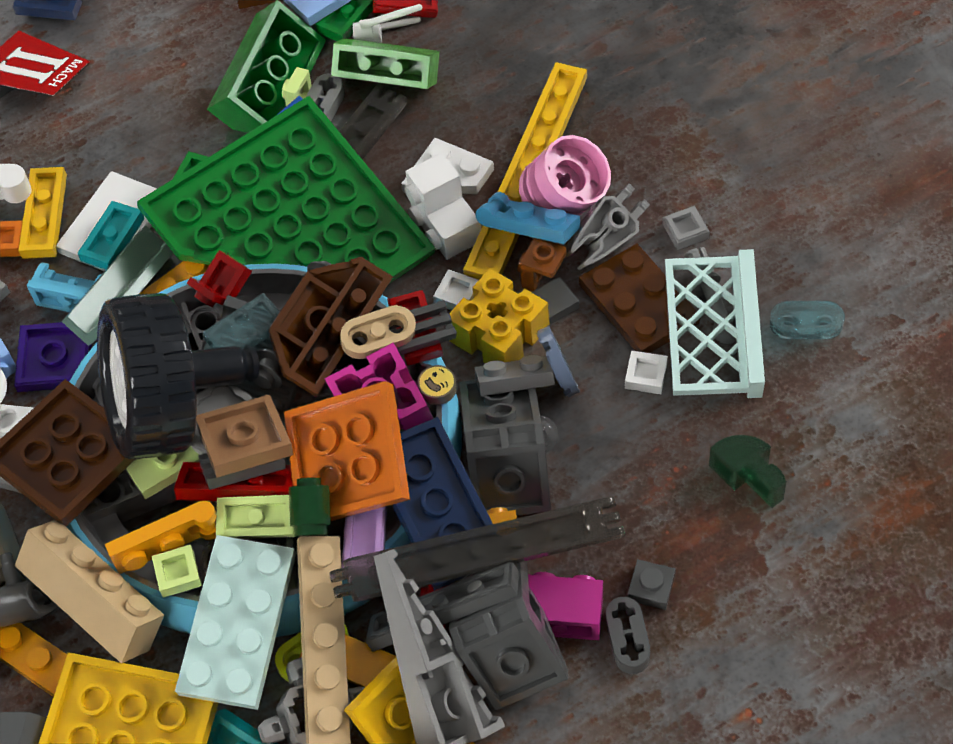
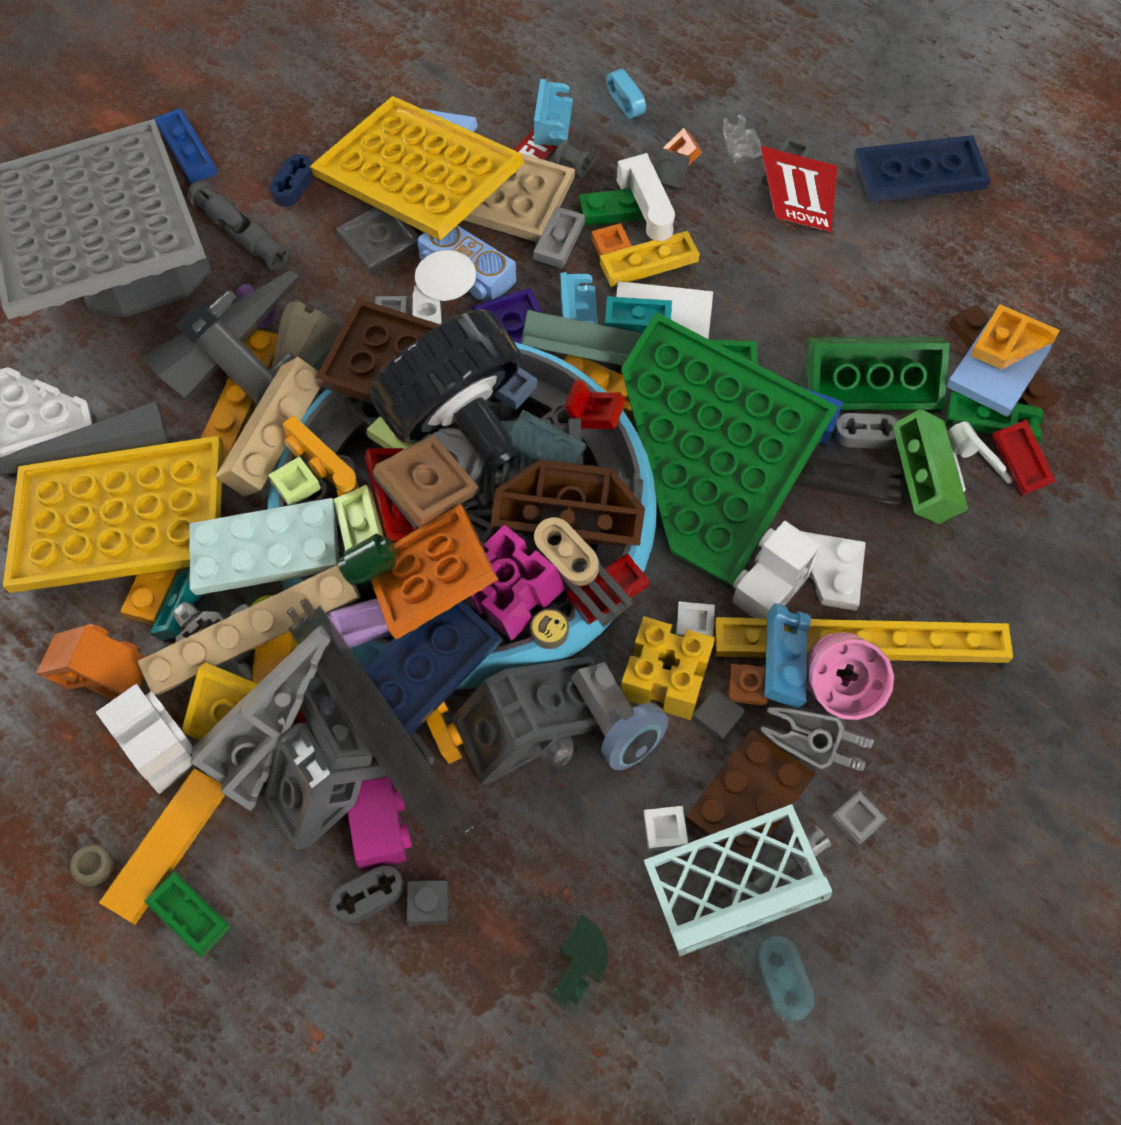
camera: 65 degrees right, 5 degrees up
yellowish green plate [282,67,312,106] -> none

